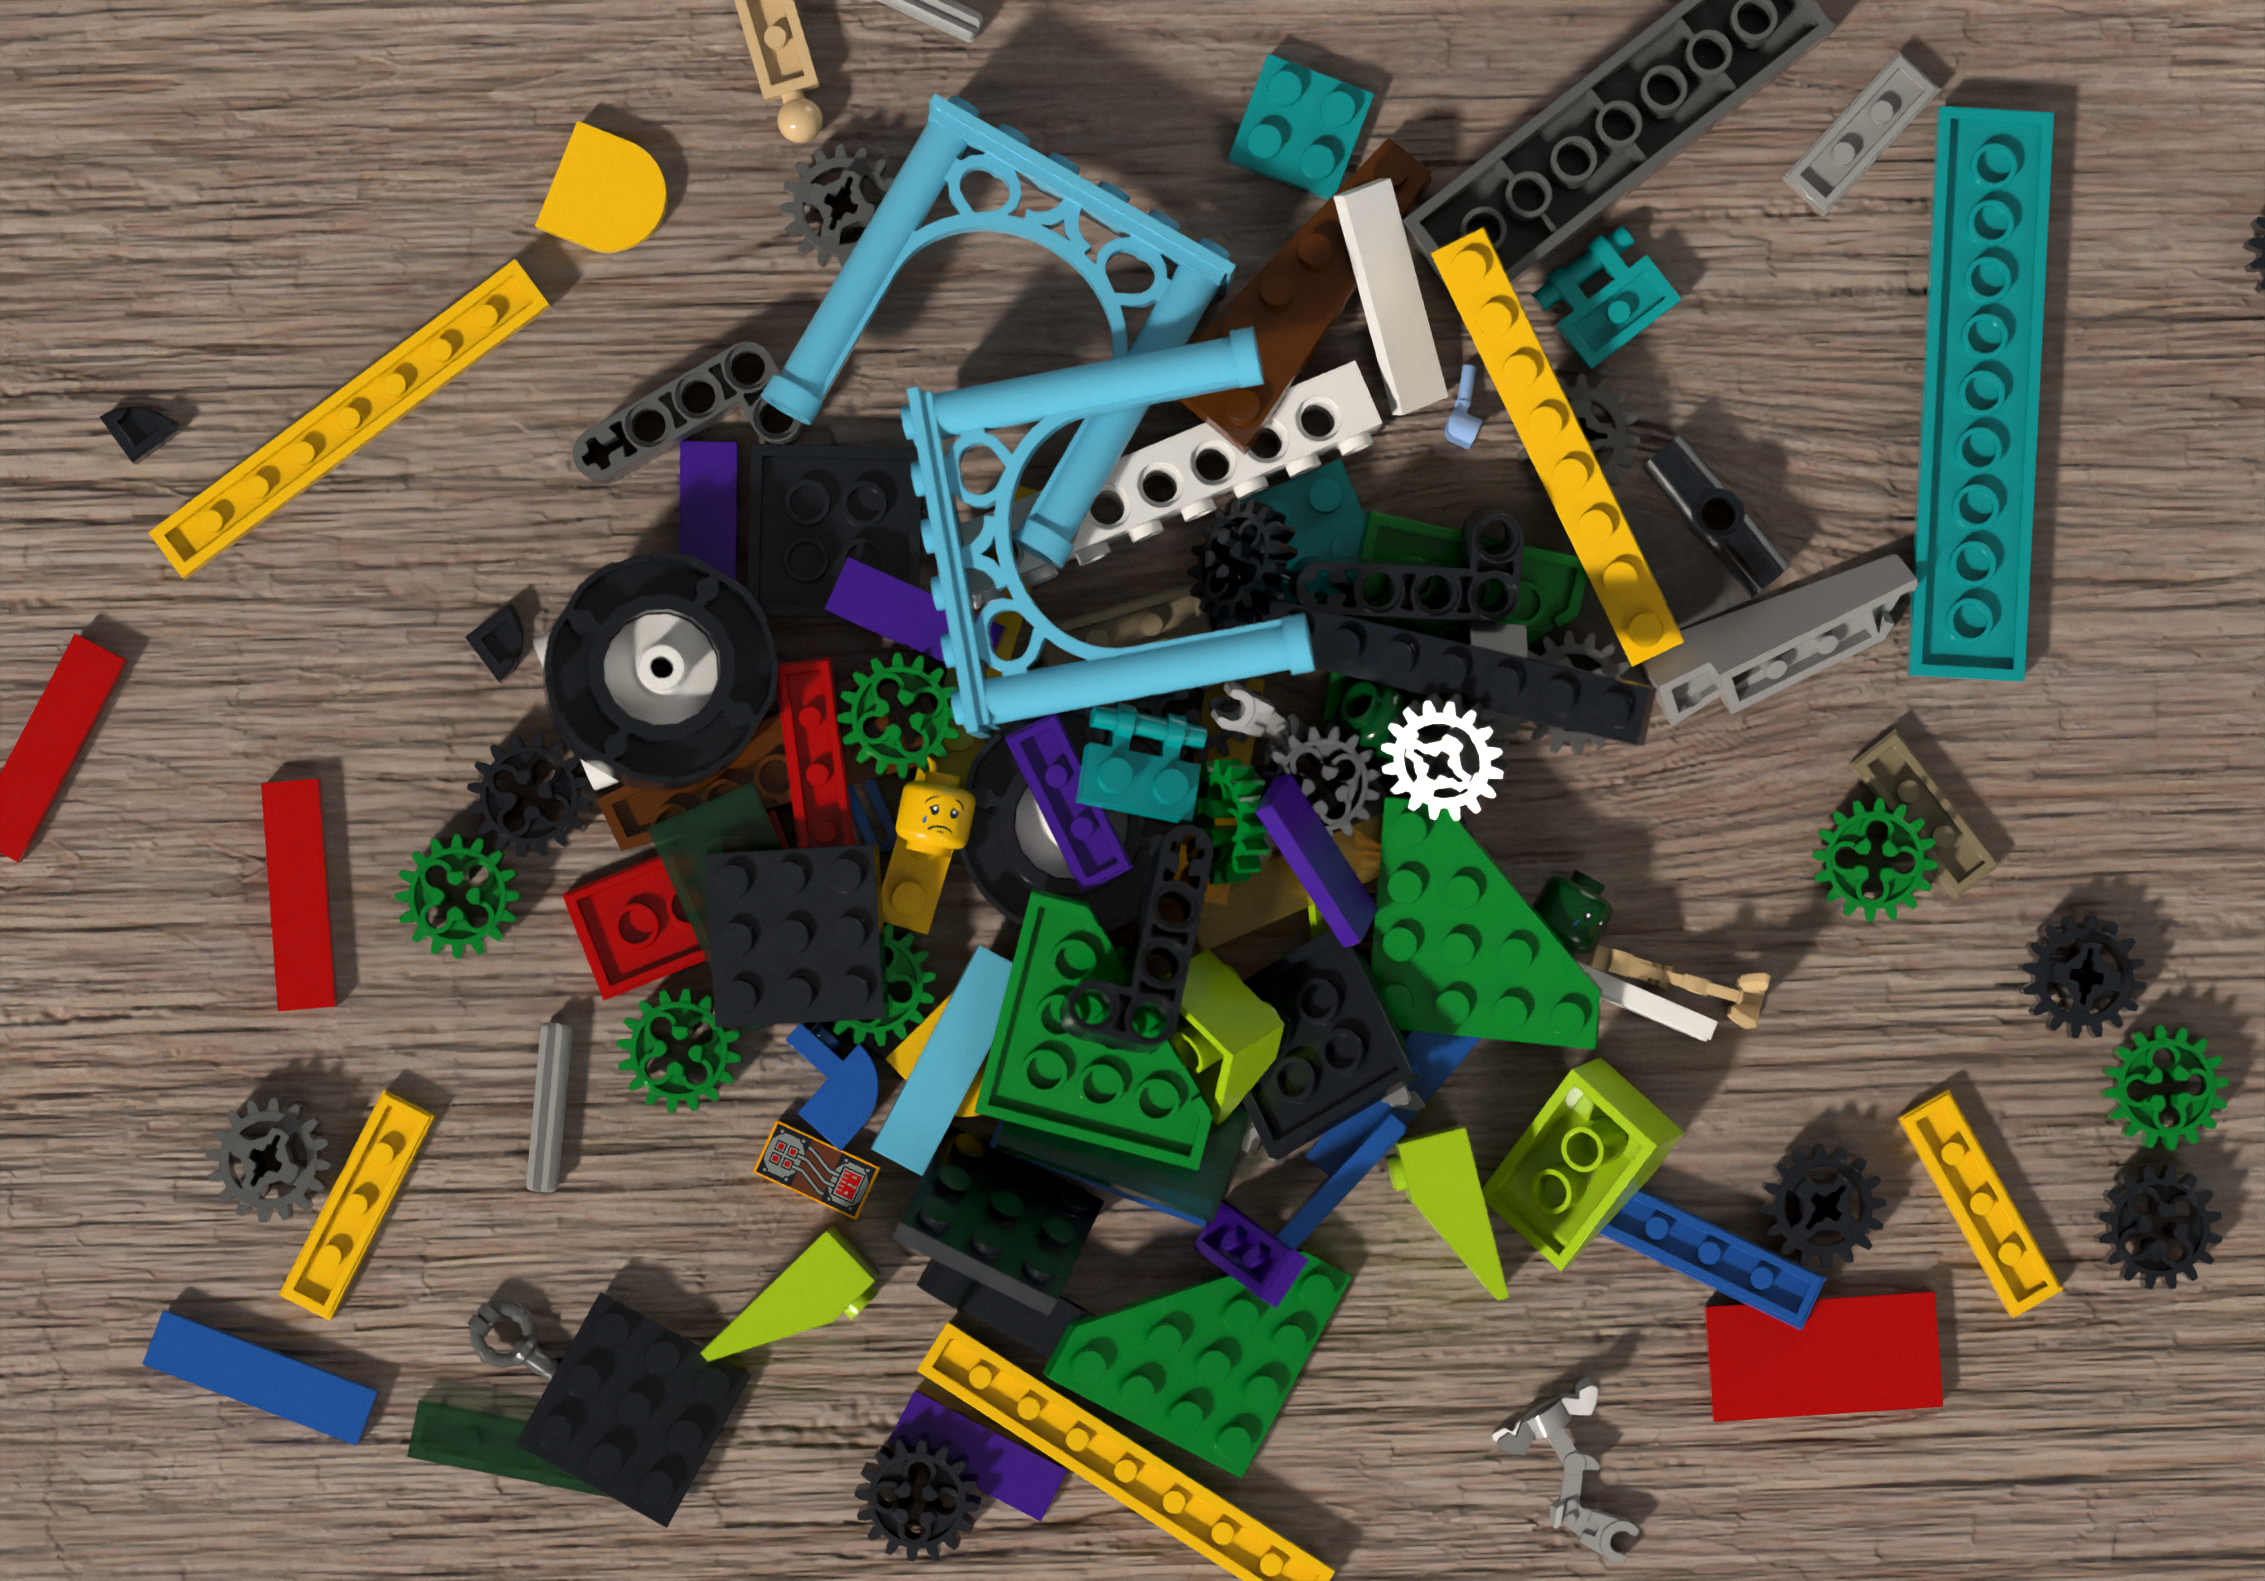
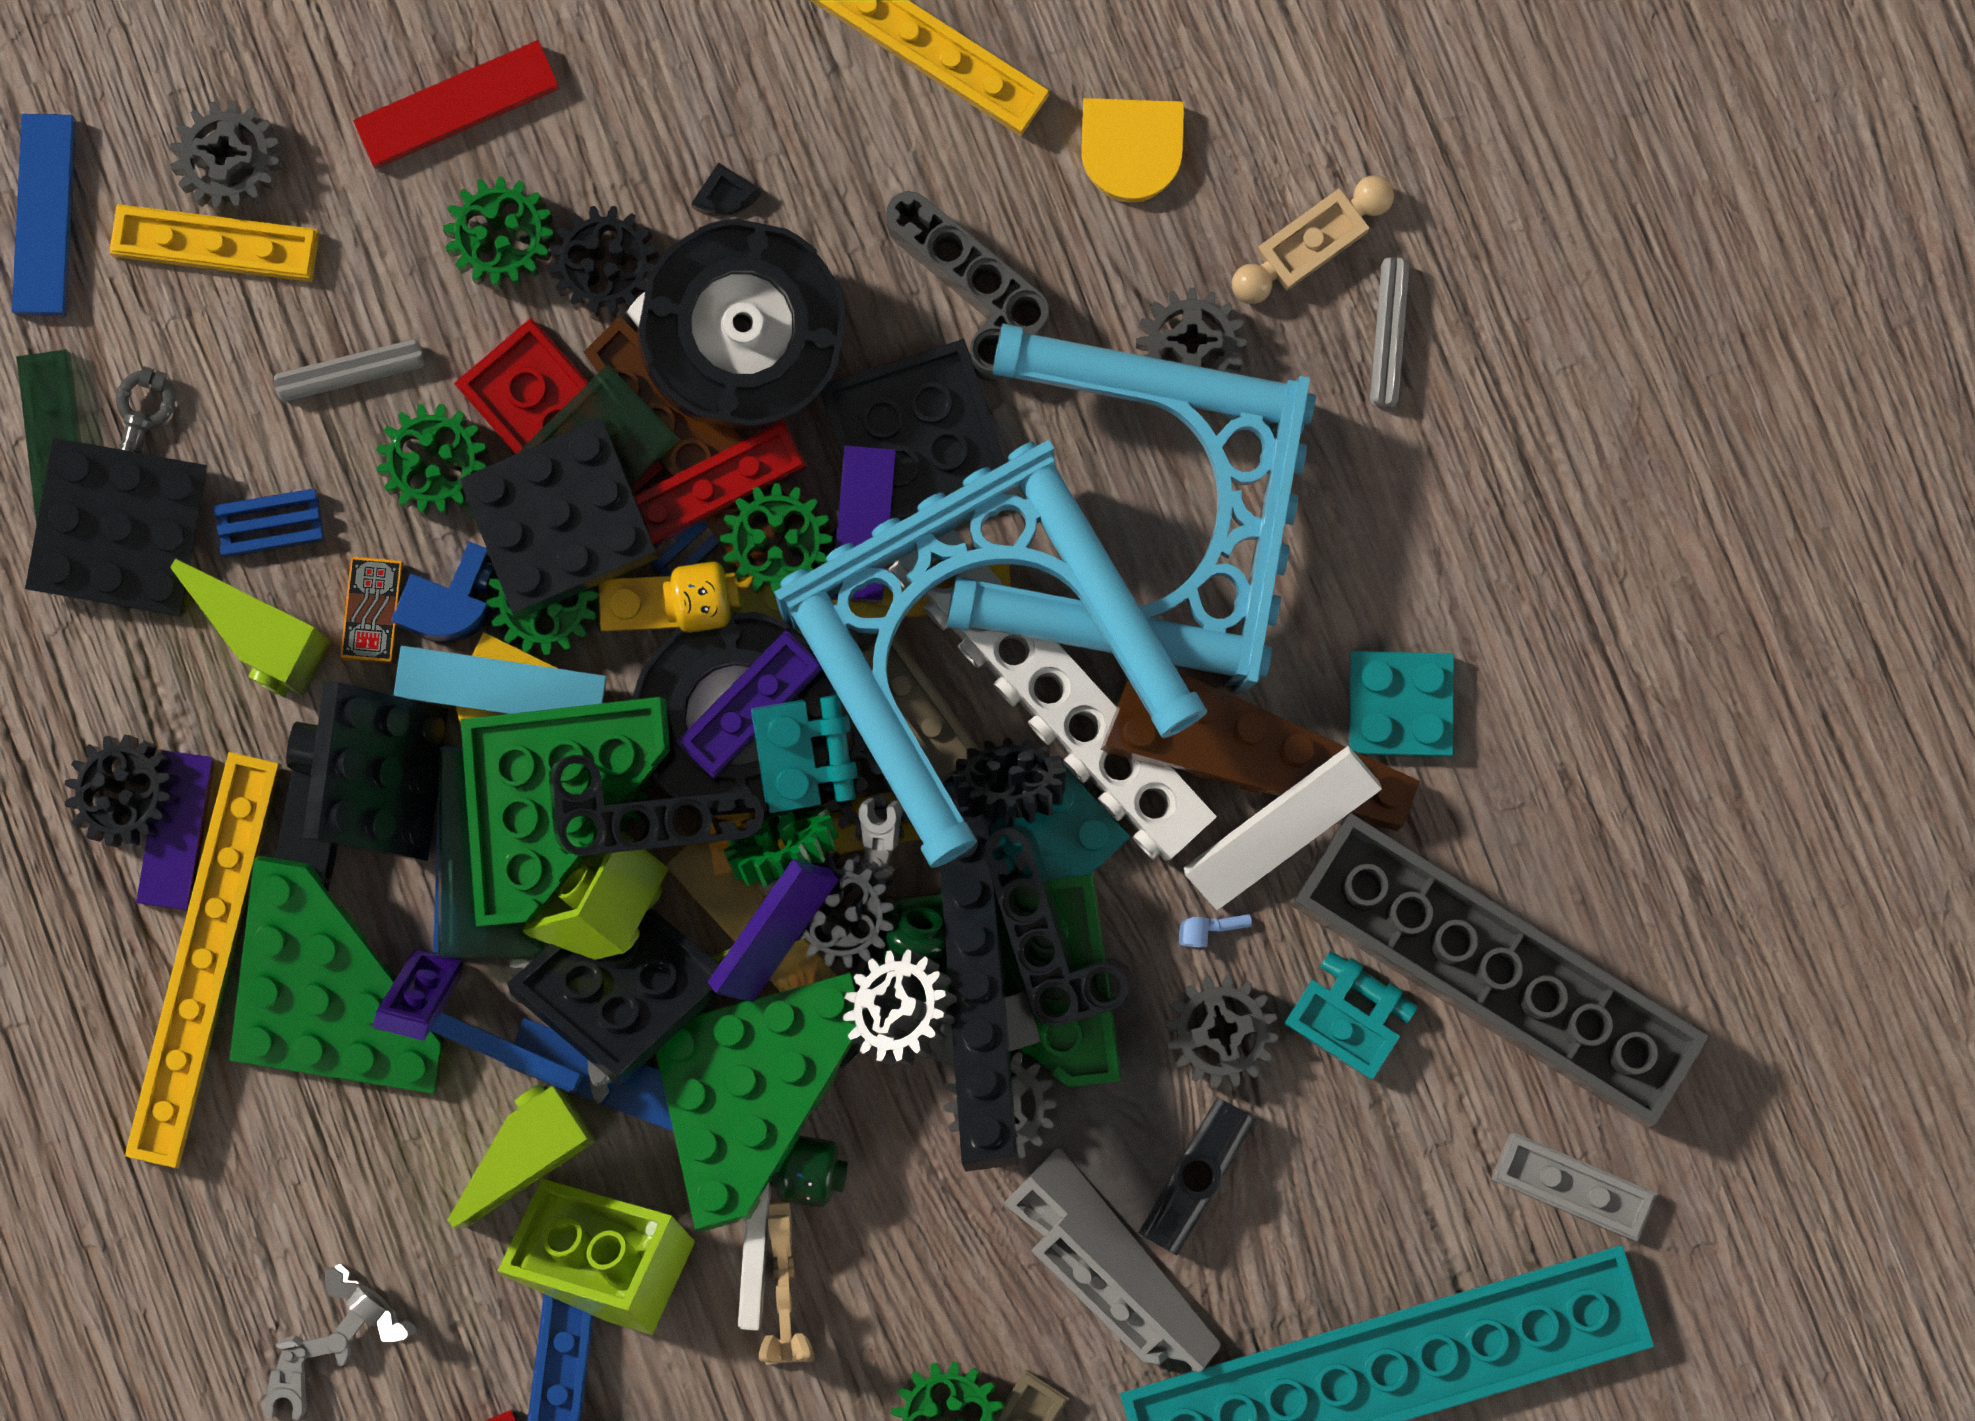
camera: 70 degrees right, 5 degrees down
dark purple tile [679,441,739,582] -> none
yellow plate [1431,226,1684,667] -> none
none -> blue tile [214,488,325,558]

